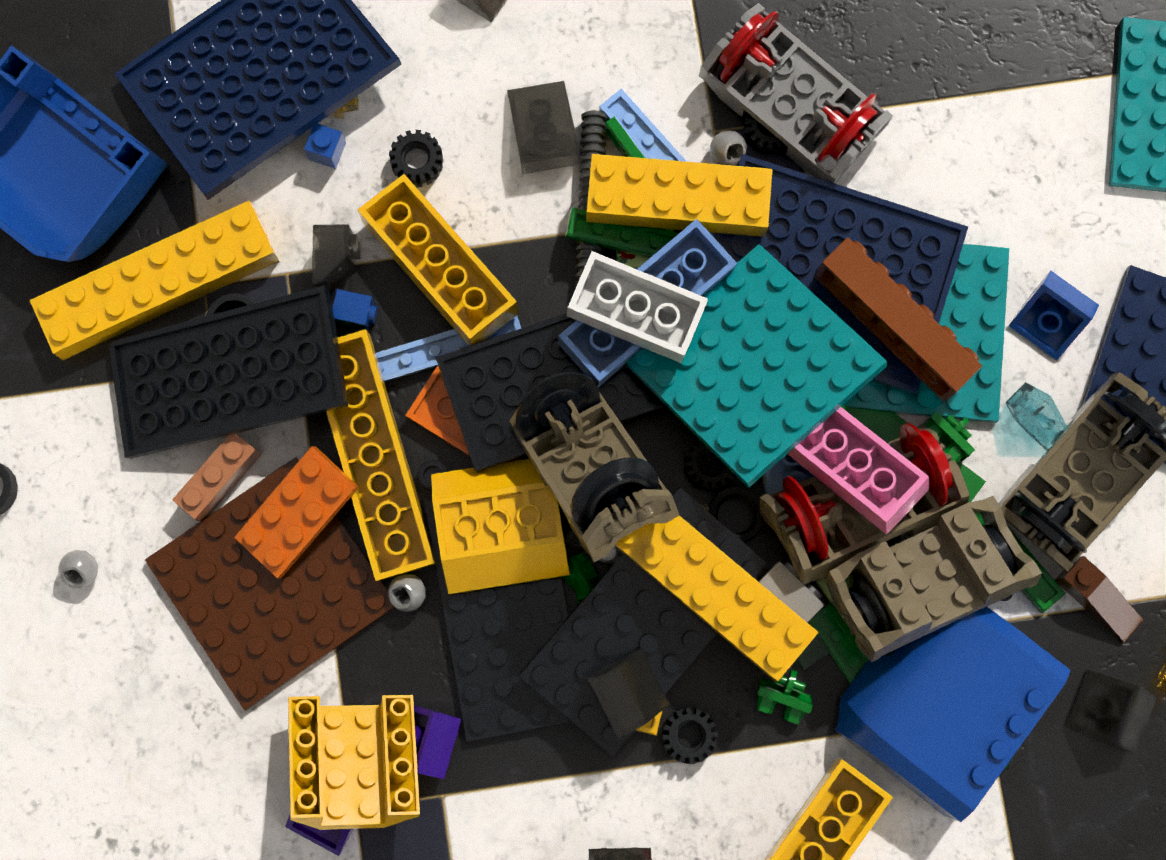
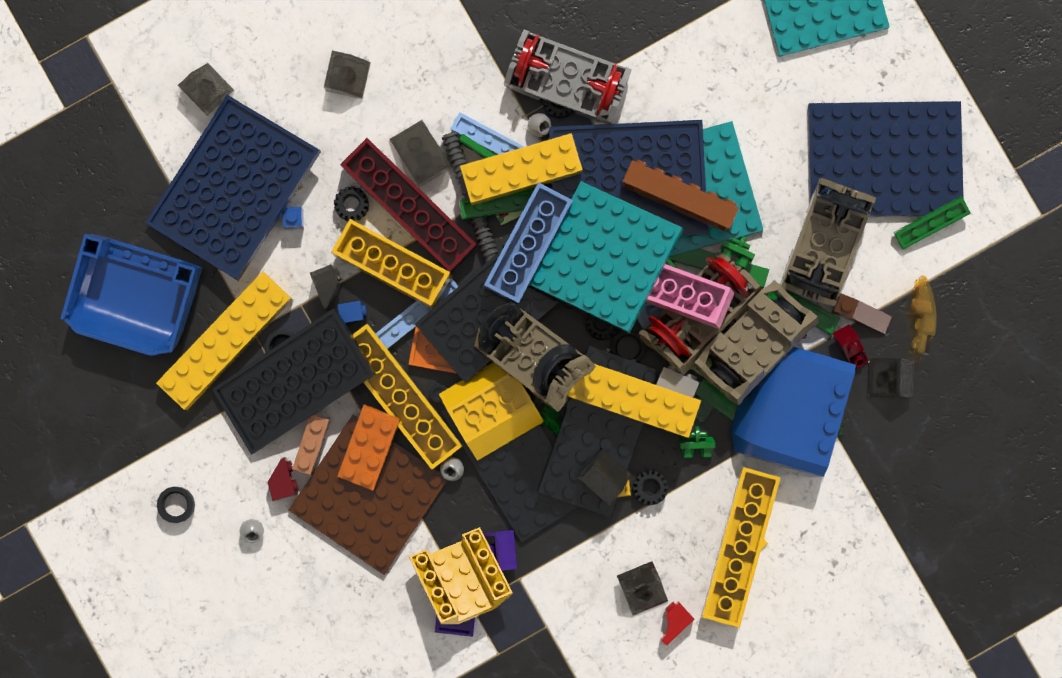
camera: 20 degrees left, 5 degrees up
white brick [567,251,708,363] -> none
clear light blue slope [1005,382,1068,451] -> none
blue slope [1008,270,1099,361] -> none
none -> dark red slope [267,457,299,501]
none -> dark red brick [340,138,477,273]
none -> dark red slope [832,324,869,370]

